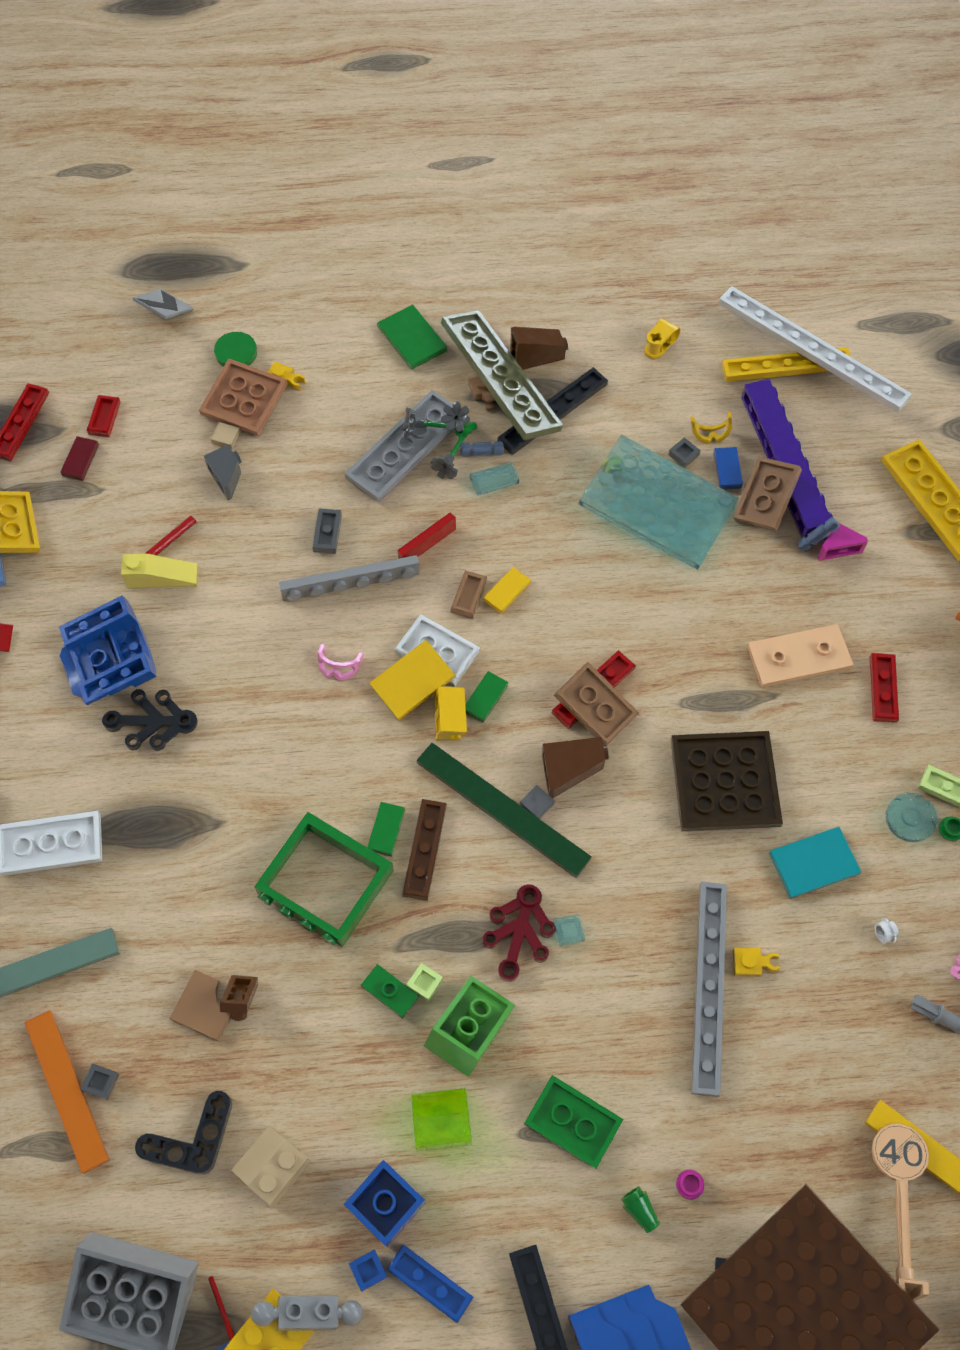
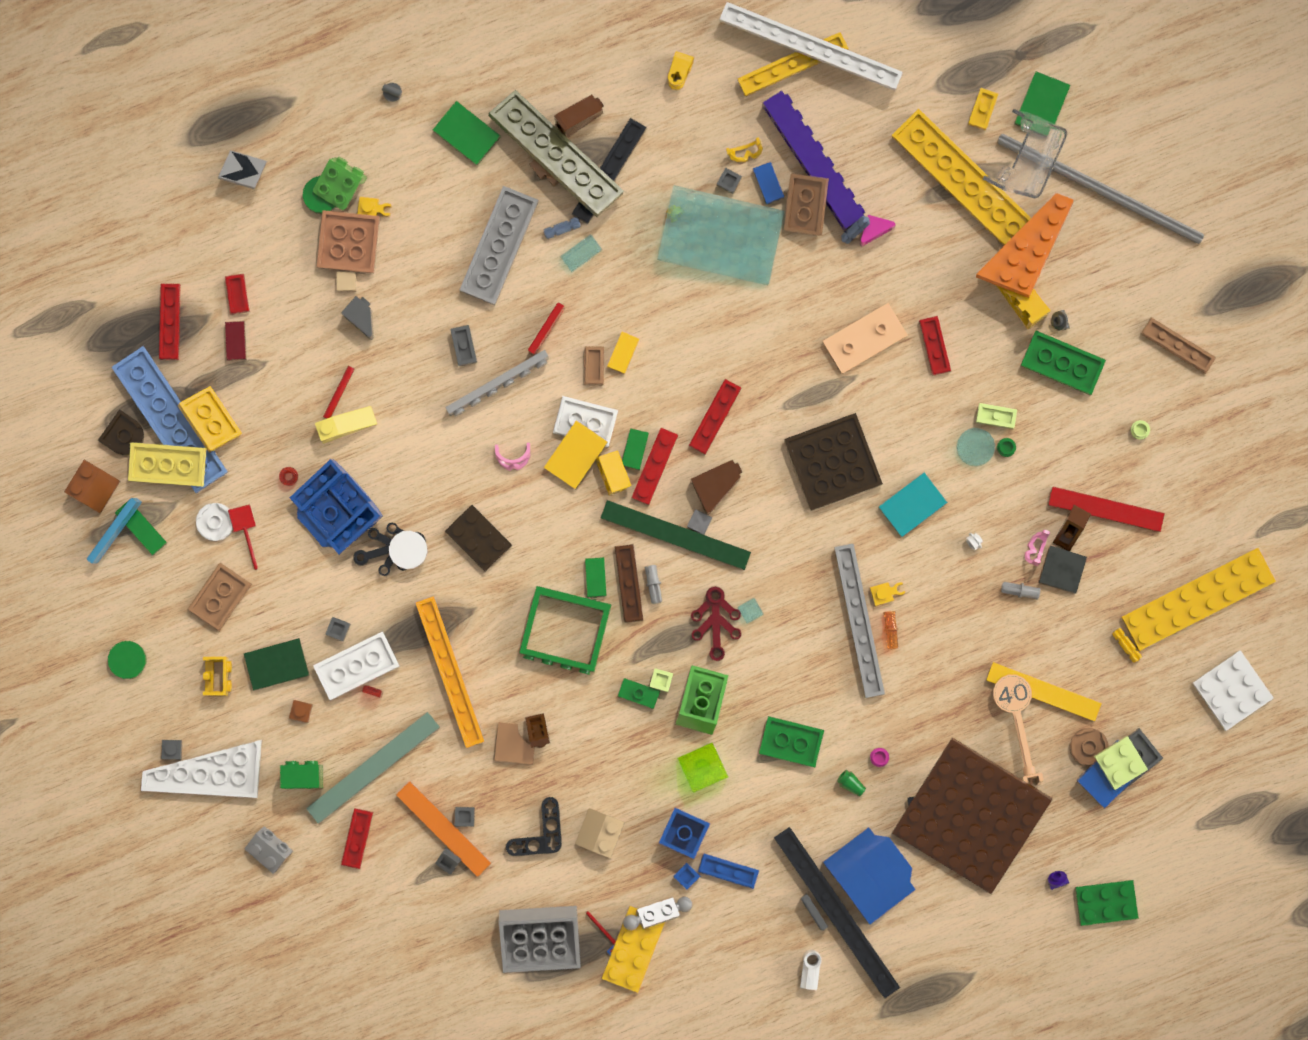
camera: 15 degrees left, 20 degrees up
dark grey plant [403,401,477,479] -> none
medium nougat tile [553,662,639,745] -> none
none -> clear red plate [279,467,298,486]
none -> bright green bracket [313,157,367,210]
none -> dark grey plate [325,617,351,642]
none -> clear red tile [362,685,384,699]
none -> dark grey plate [382,83,402,102]
none -> white tile [389,531,428,569]
none -> light orange plate [416,596,485,748]
none -> dark grey plate [435,848,461,875]
none -> dark brown plate [445,505,513,572]
none -> red plate [631,428,678,505]
none -> light grey axle [644,565,662,604]
none -> clear orange axle [883,611,899,650]

